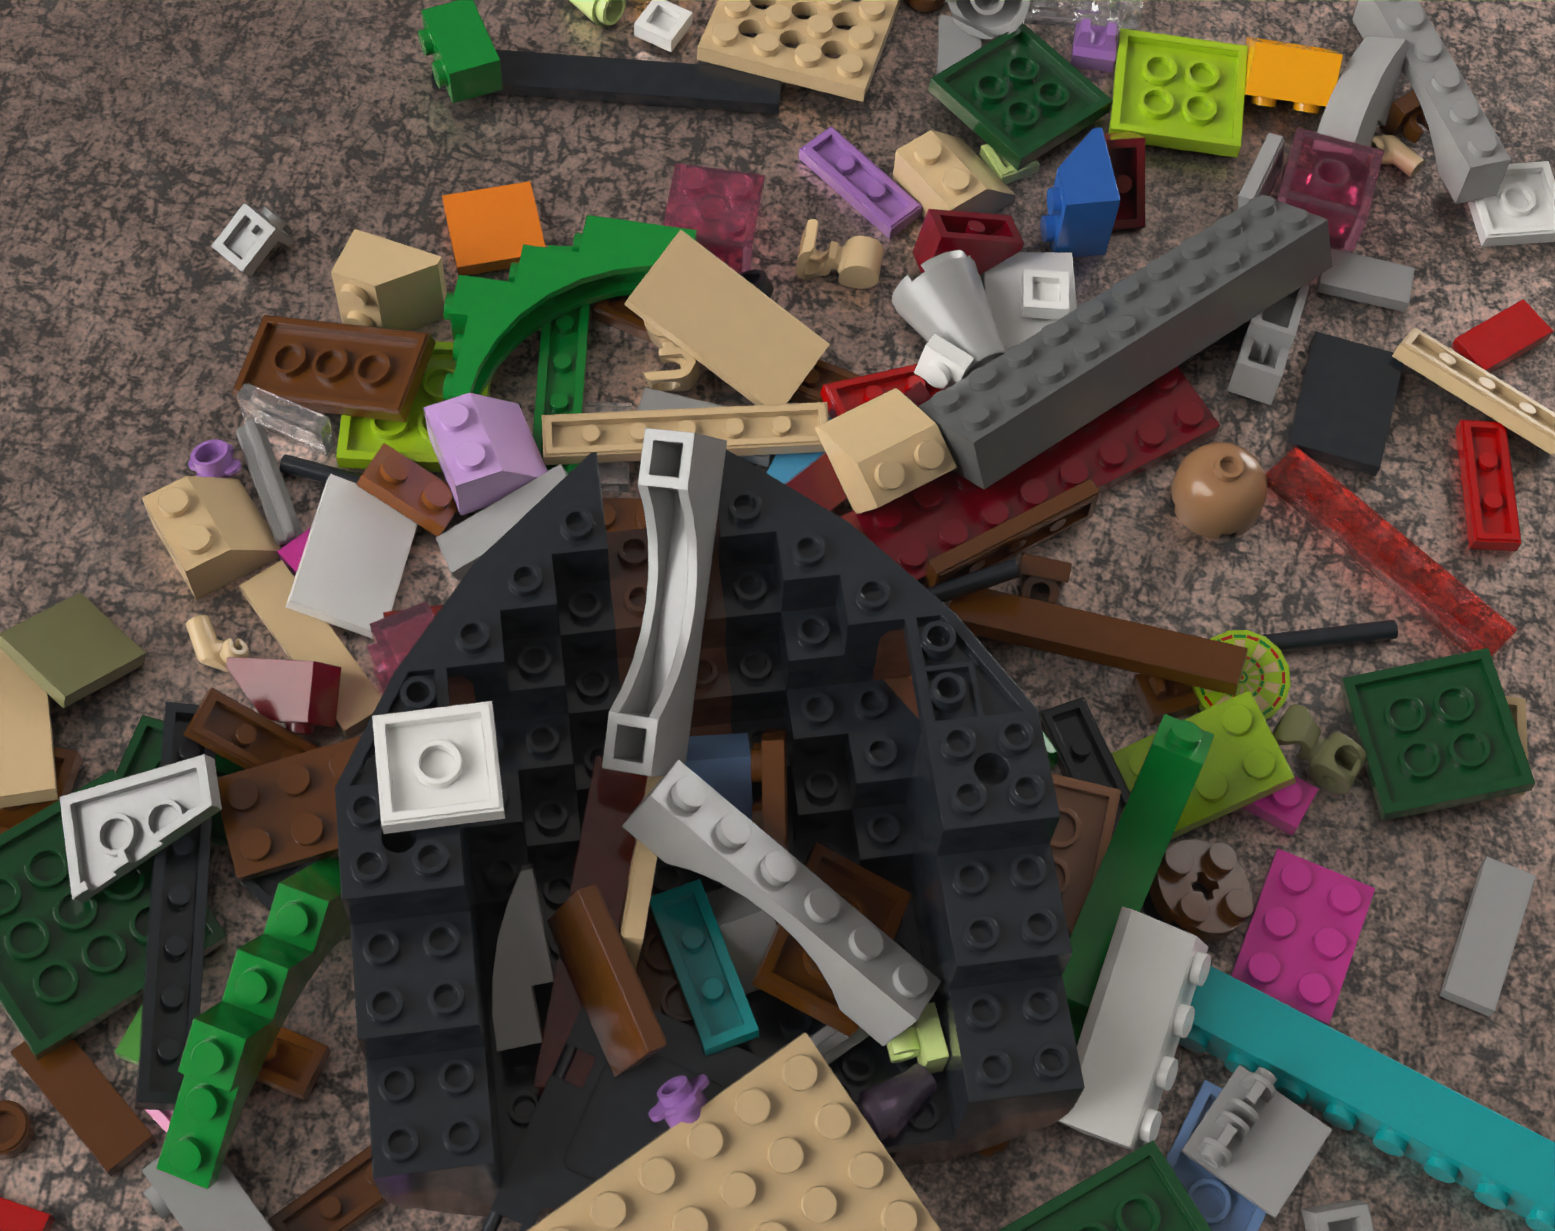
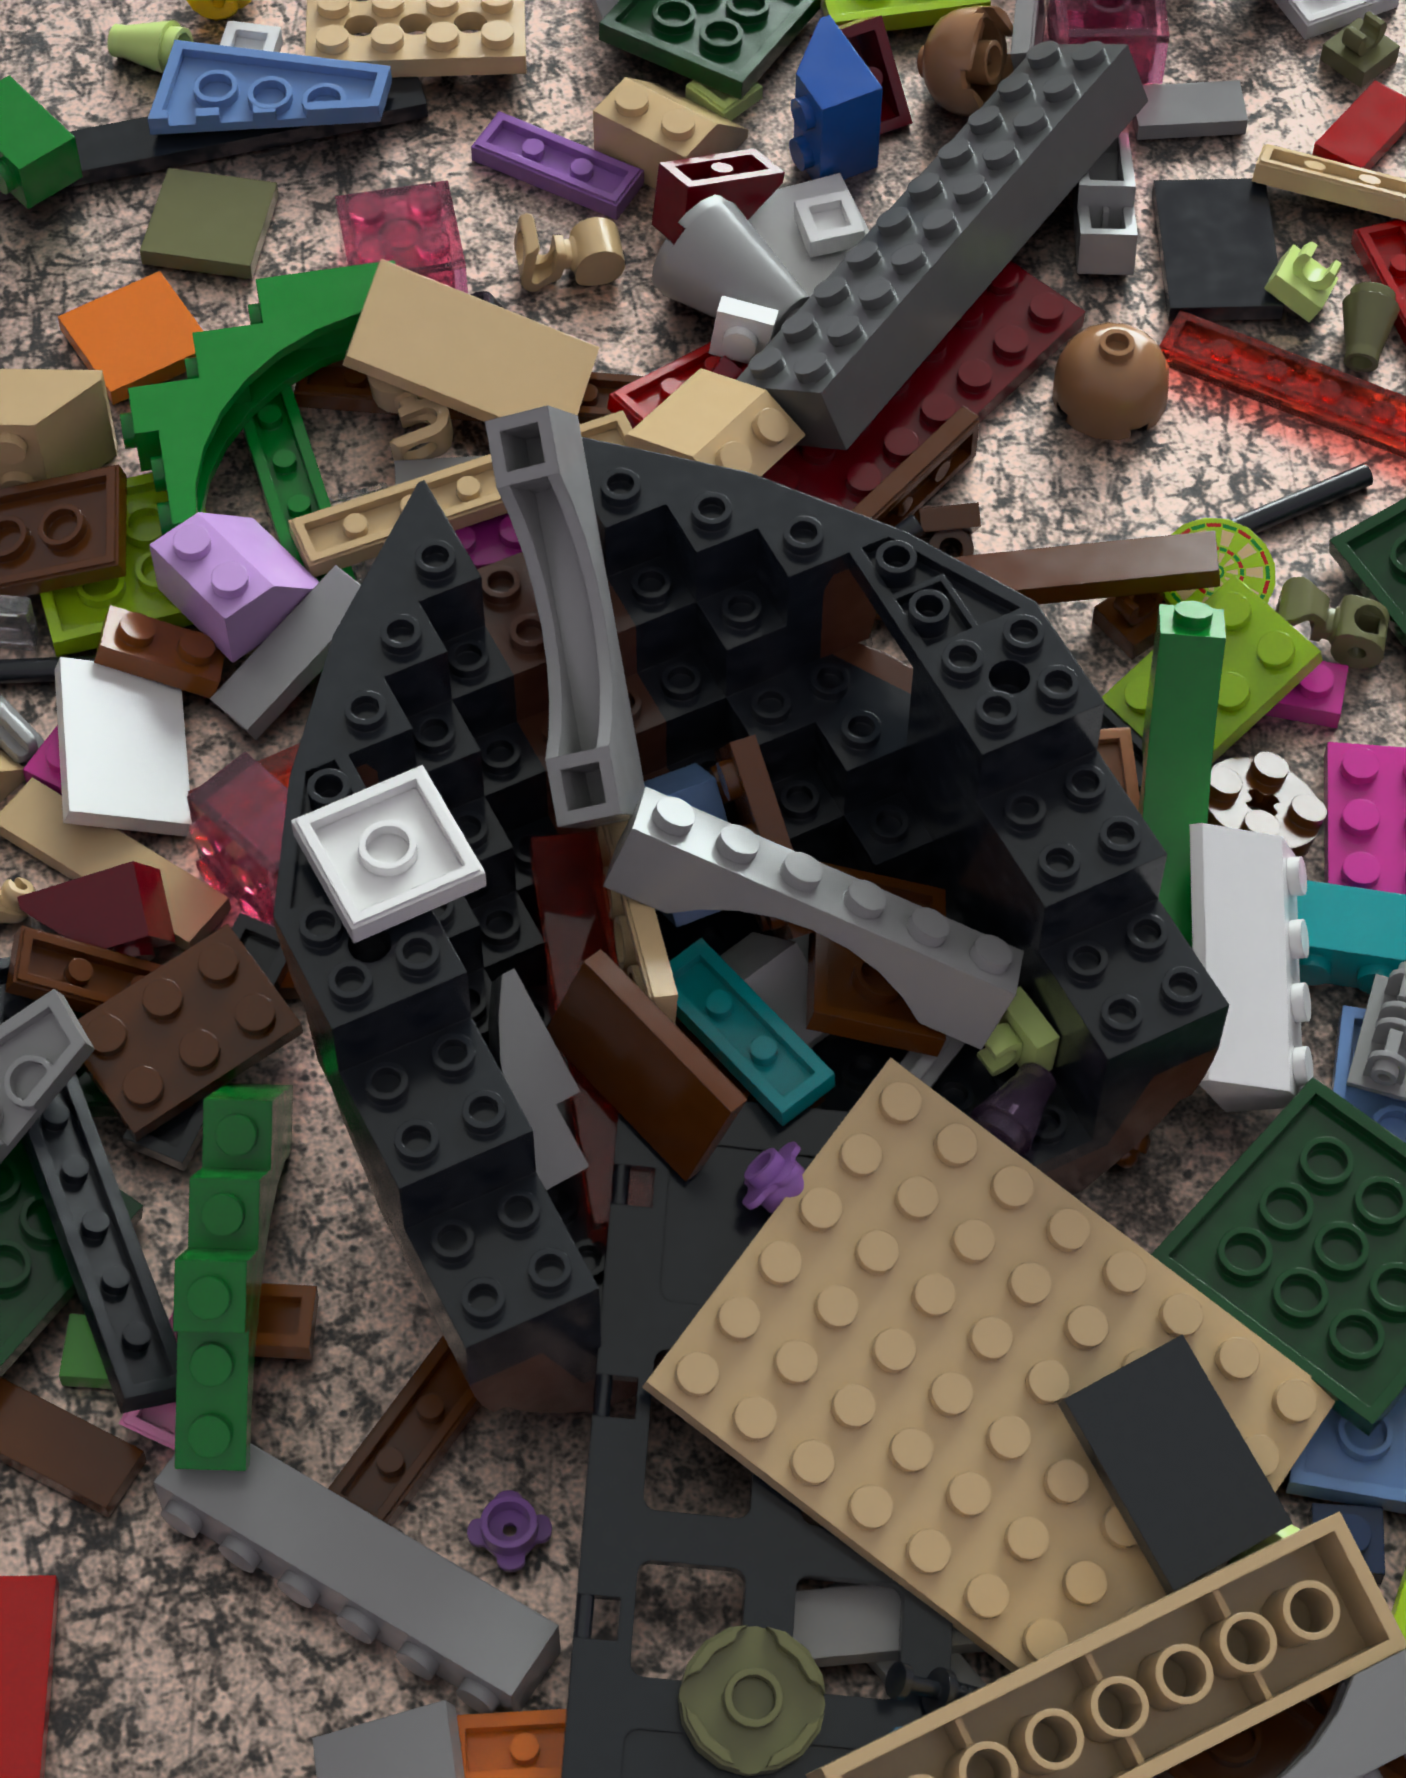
camera: 15 degrees left, 5 degrees down
none -> olive tile [140,168,279,279]
none -> medium blue wing [148,40,392,135]
none -> medium nougat cylinder [917,6,1013,118]
none -> yellowish green tile [1264,241,1342,322]
none -> olive tile [1320,11,1400,88]
none -> olive cone [1342,282,1400,372]

